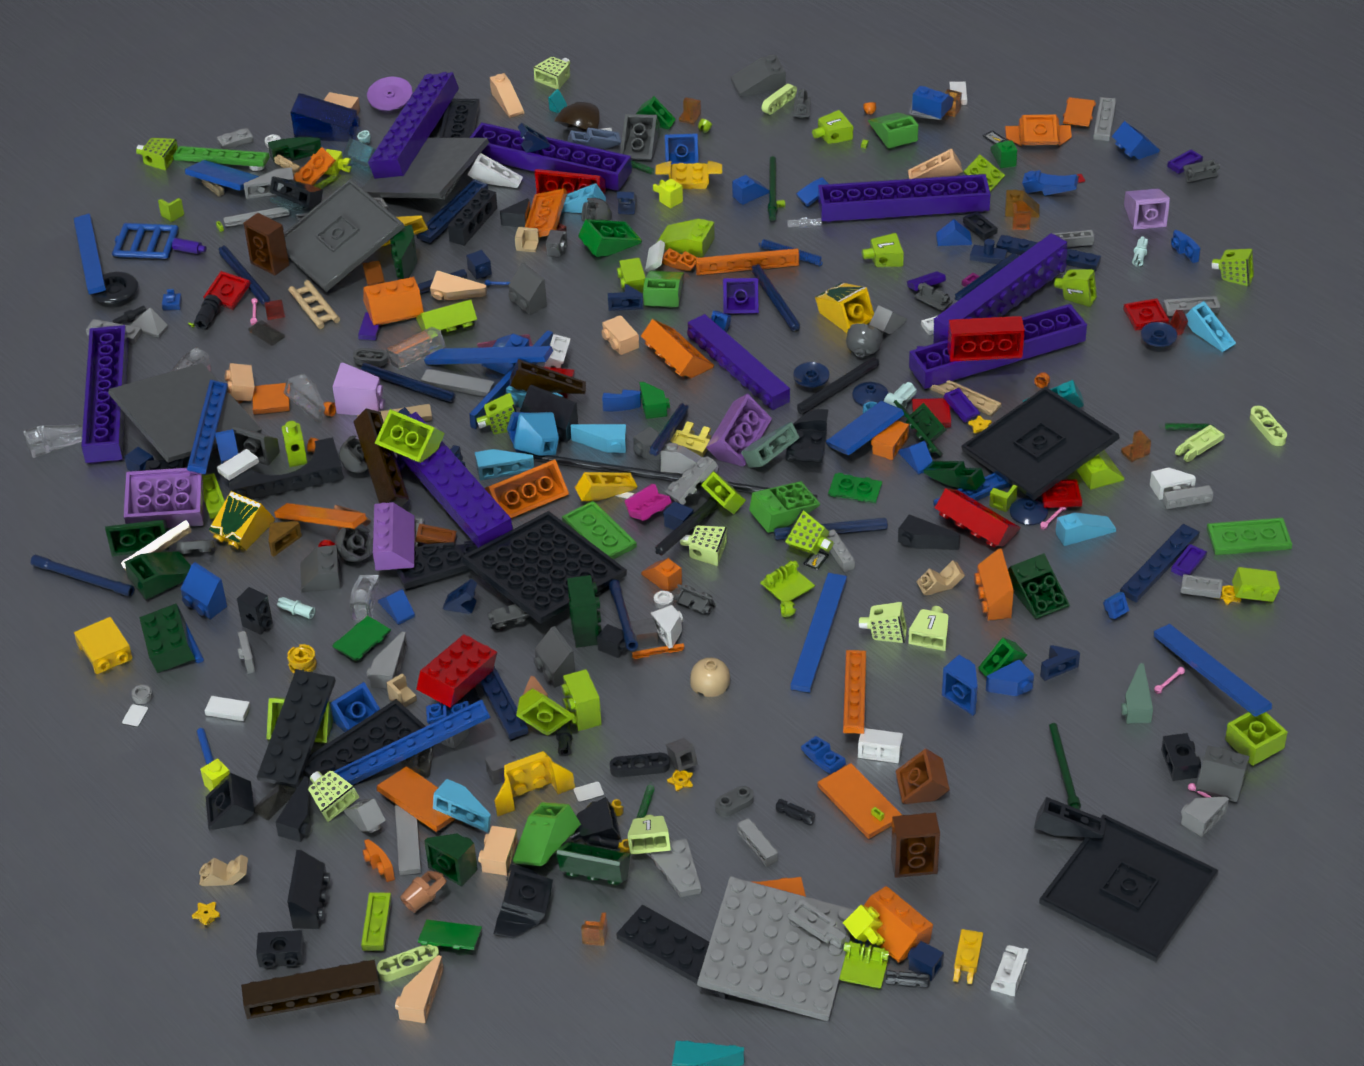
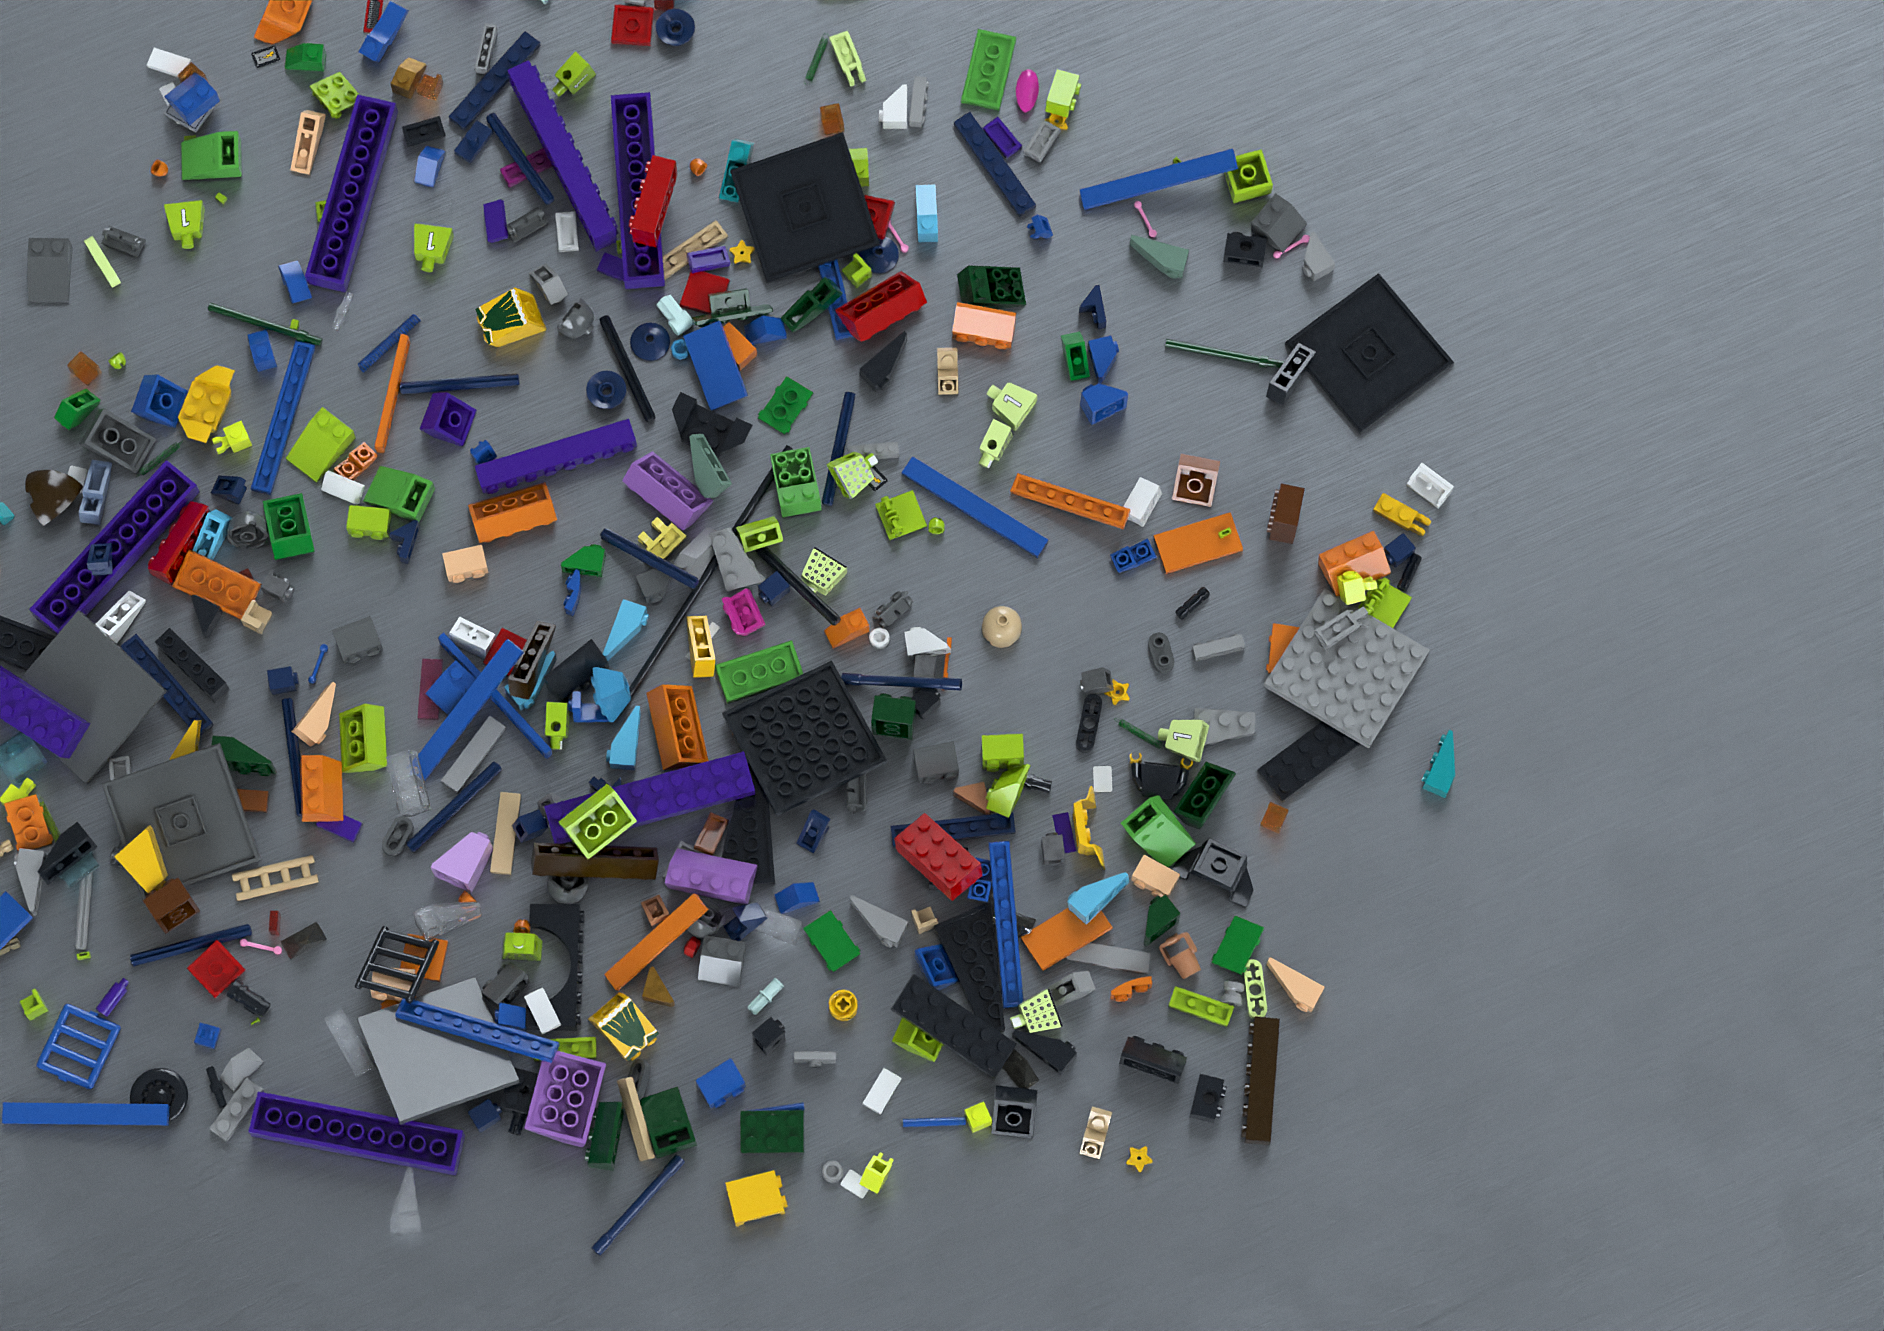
camera: 75 degrees left, 30 degrees up
none -> yellow slope [114,825,168,893]
none -> blue tile [251,341,316,495]
none -> black bar [354,926,439,1003]
none -> dark blue slope [723,902,768,941]
none -> neon yellow brick [859,1152,894,1194]
none -> dark pink arm [1016,69,1039,113]
none -> light grey wheel [1221,981,1245,1007]

